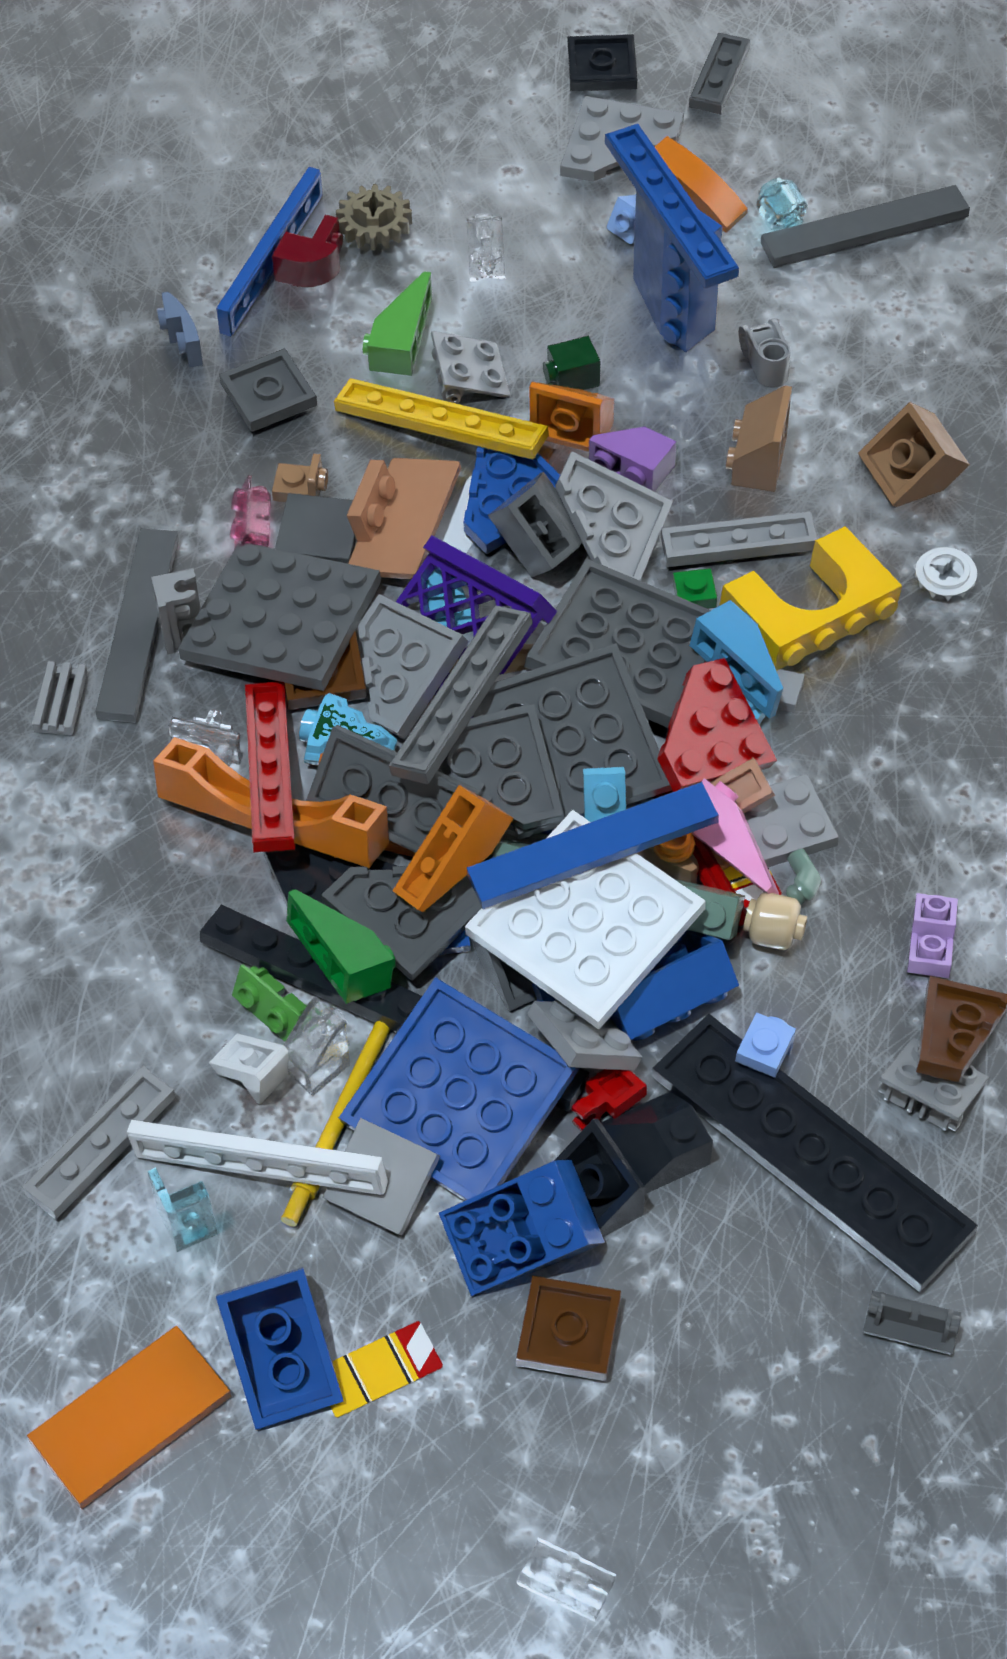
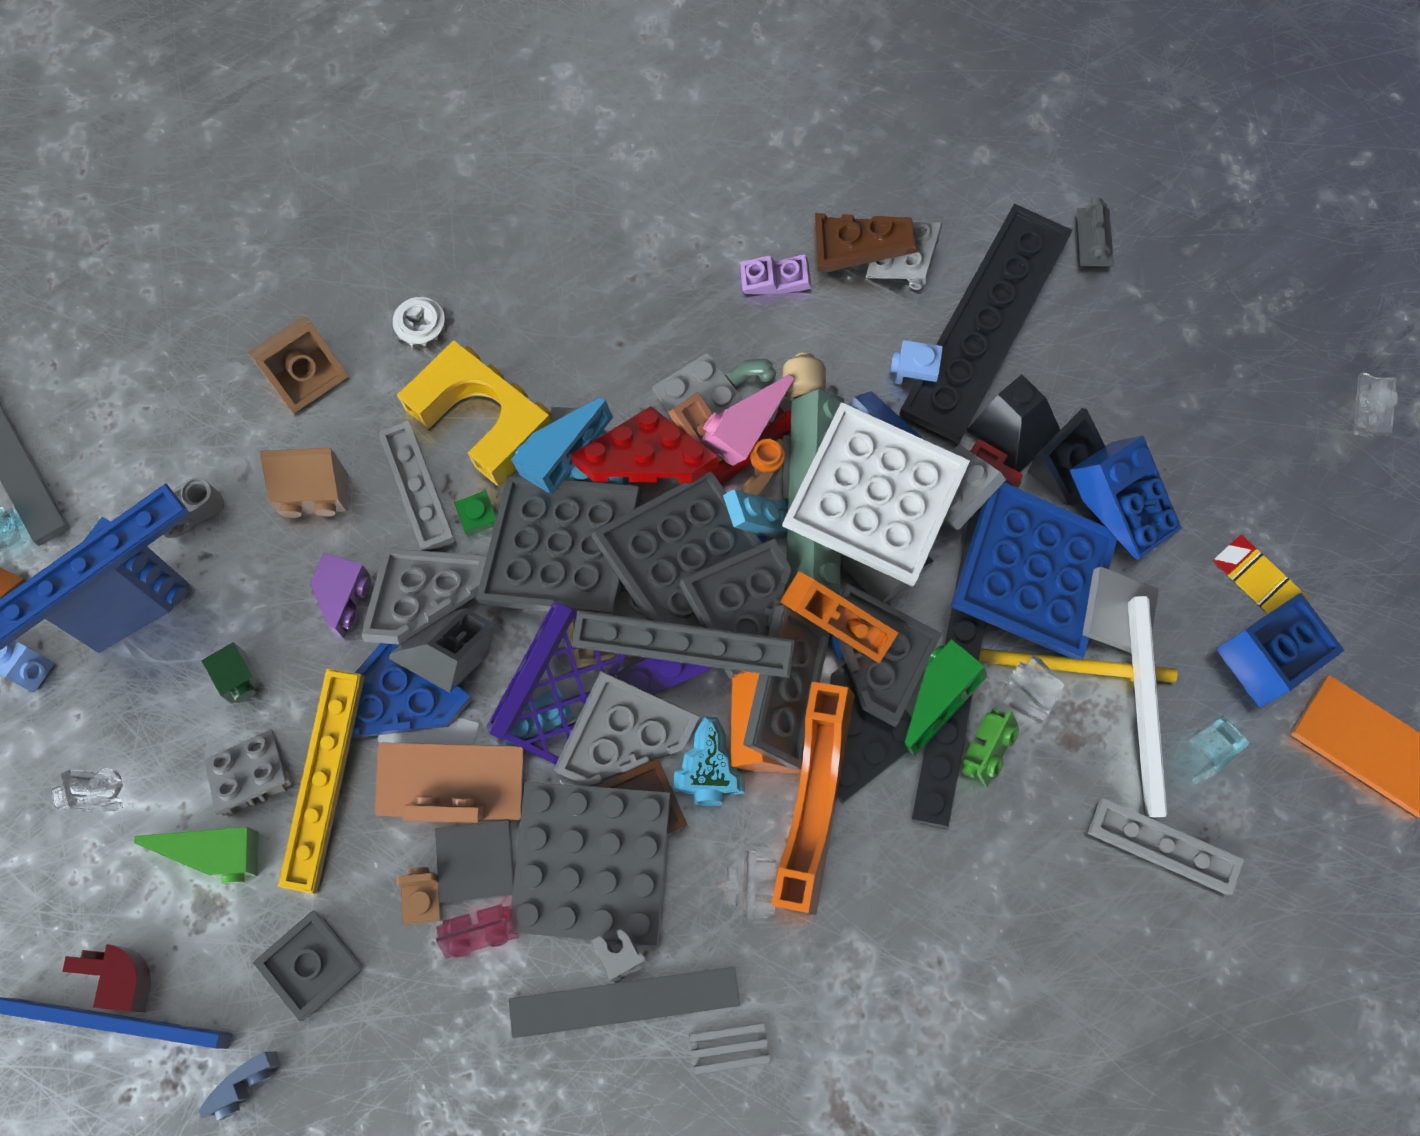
camera: 105 degrees left, 15 degrees up
white slope [209,1033,289,1104] -> none
tile [245,682,295,853] -> none
dark tan gear [336,184,412,250] -> none
blue tile [467,782,719,909] -> none
reddish brown plate [516,1276,621,1381] -> none
orange slope [529,382,614,452] -> none

